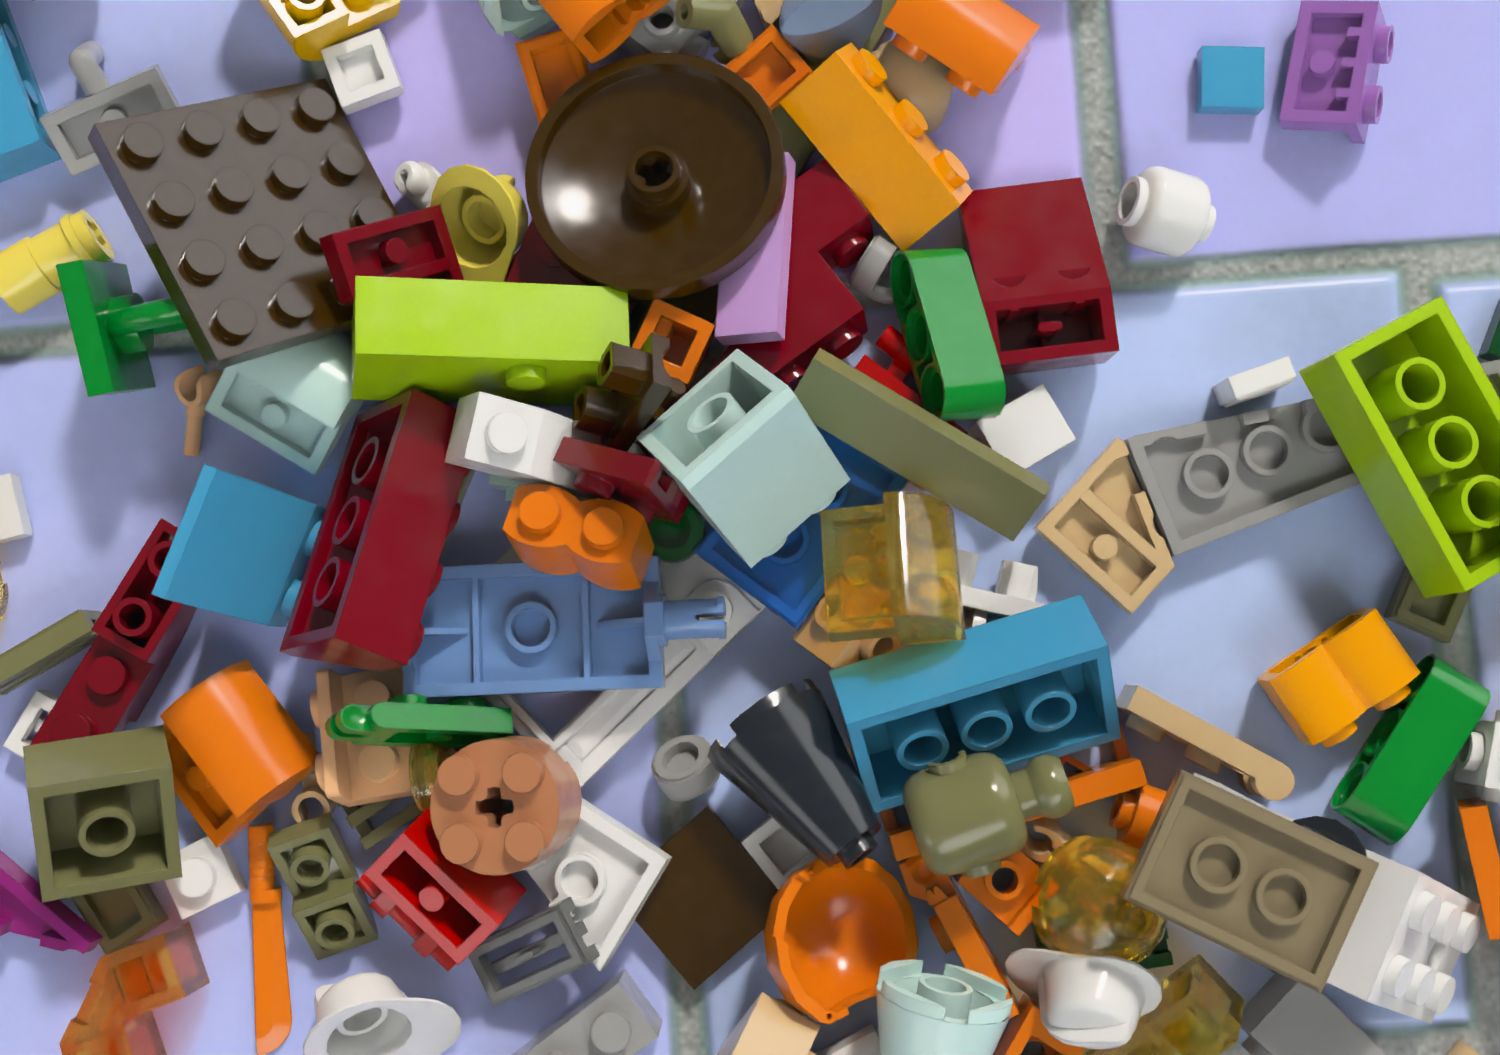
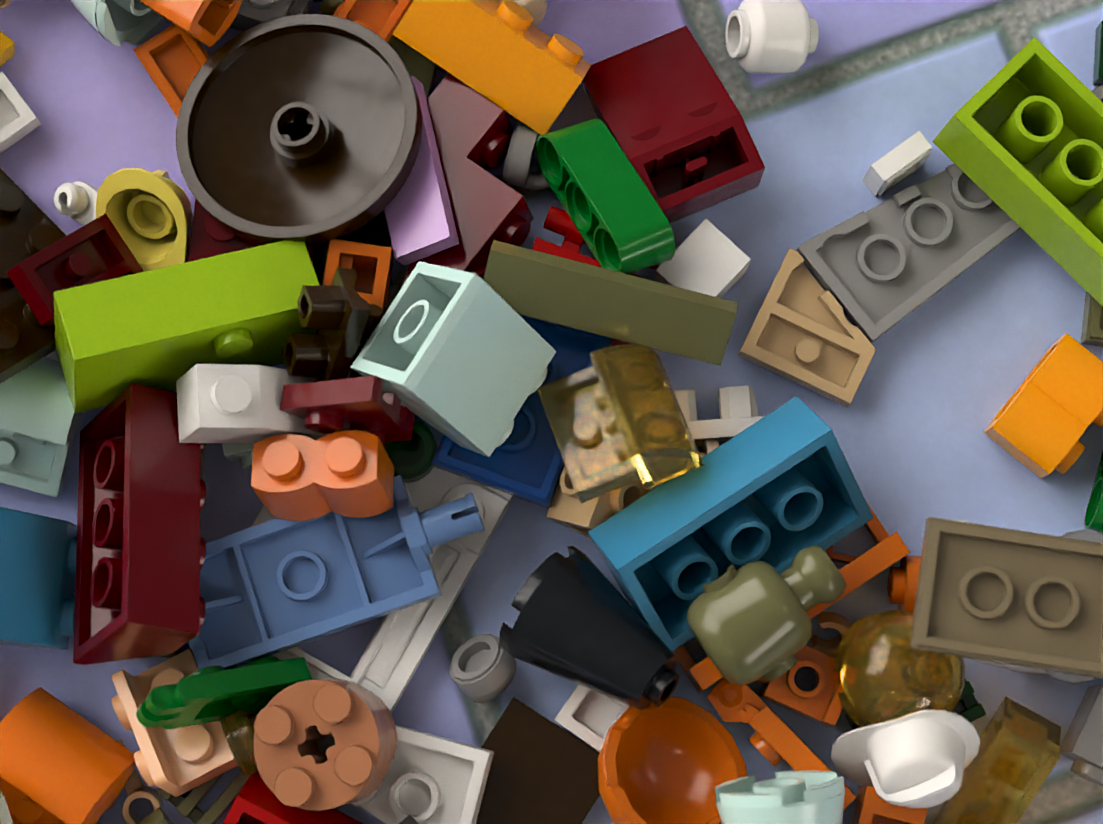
camera: 25 degrees left, 5 degrees down
tan plate [1116,684,1295,801] -> none

